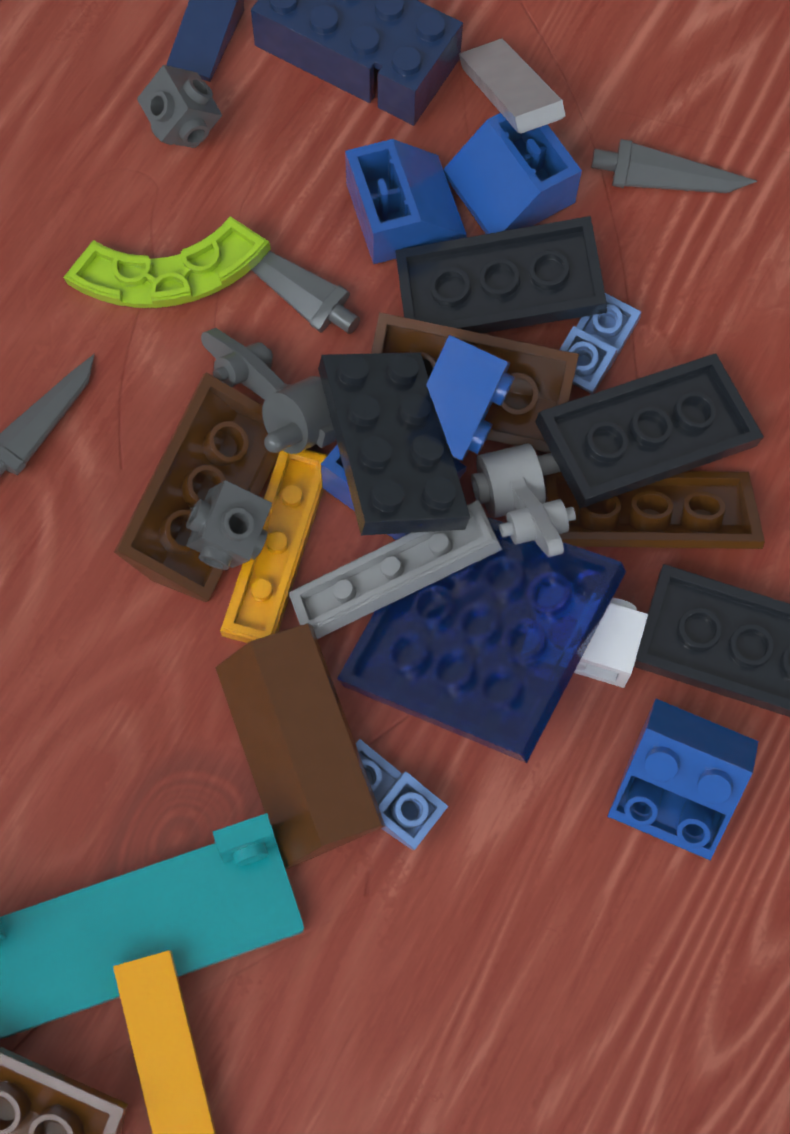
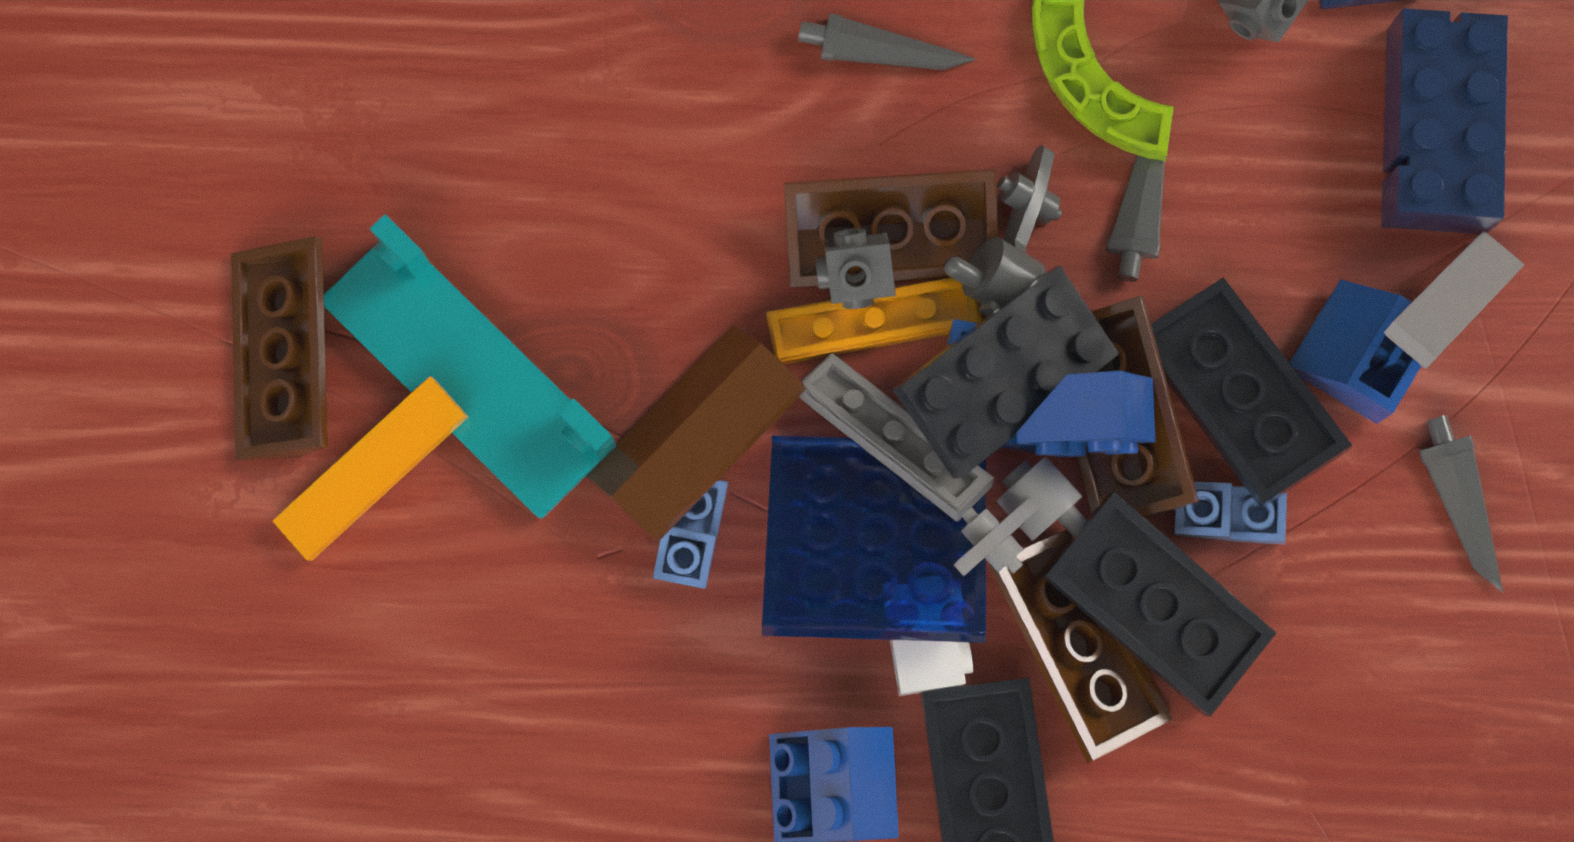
camera: 65 degrees right, 10 degrees up
blue slope [345,139,467,265] -> none

